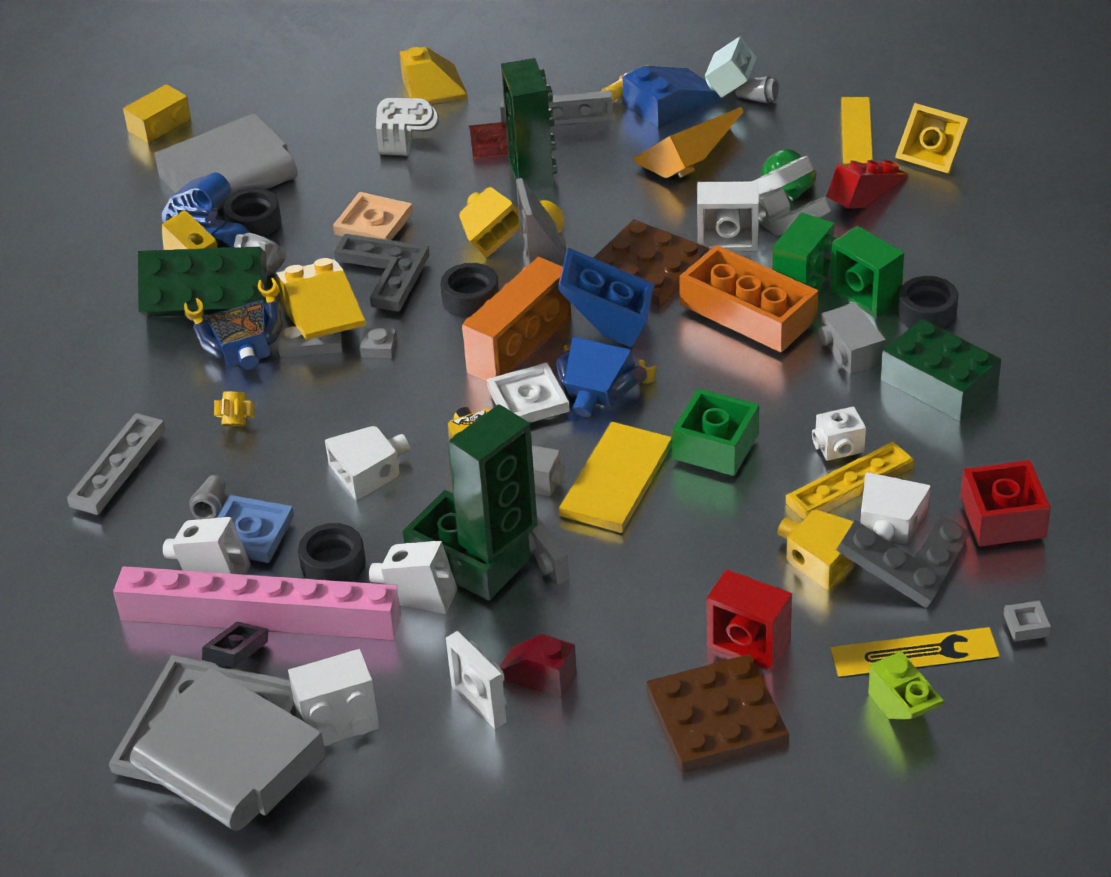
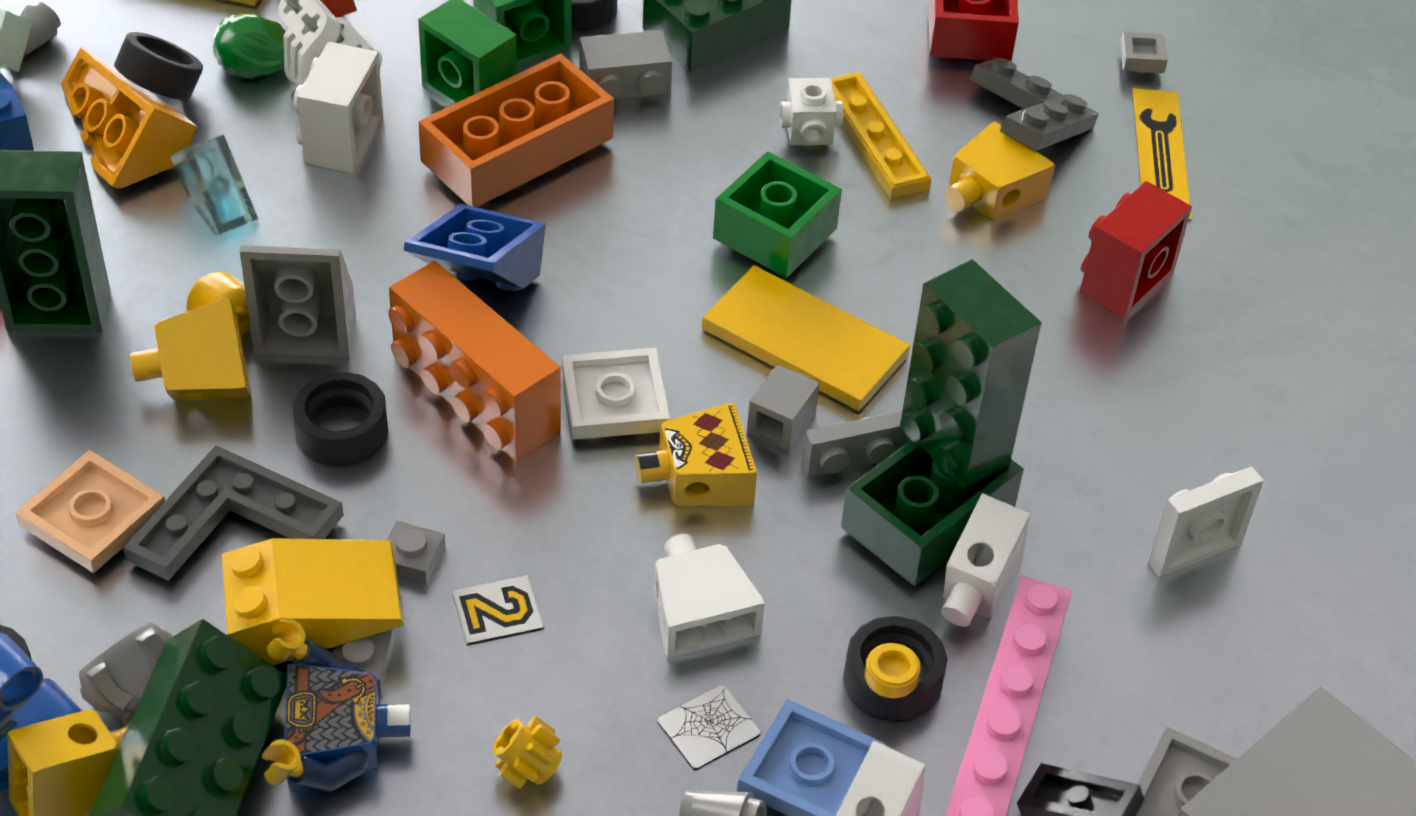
camera: 85 degrees left, 5 degrees up
white brick [288,649,380,746] -> none
dark red slope [499,634,577,699] -> none
blue torso [556,337,657,417] -> none
reddish brown plate [593,219,709,306] -> none
reddish brown plate [647,654,789,772] -> none
white torso [861,472,930,545] -> none
lime slope [868,651,944,719] -> none
none -> black tyre [114,31,203,100]
none -> clear light blue slope [171,134,259,236]
none -> sticker [452,575,544,644]
none -> white sticker [658,685,761,768]
none -> yellow tile [865,643,921,698]

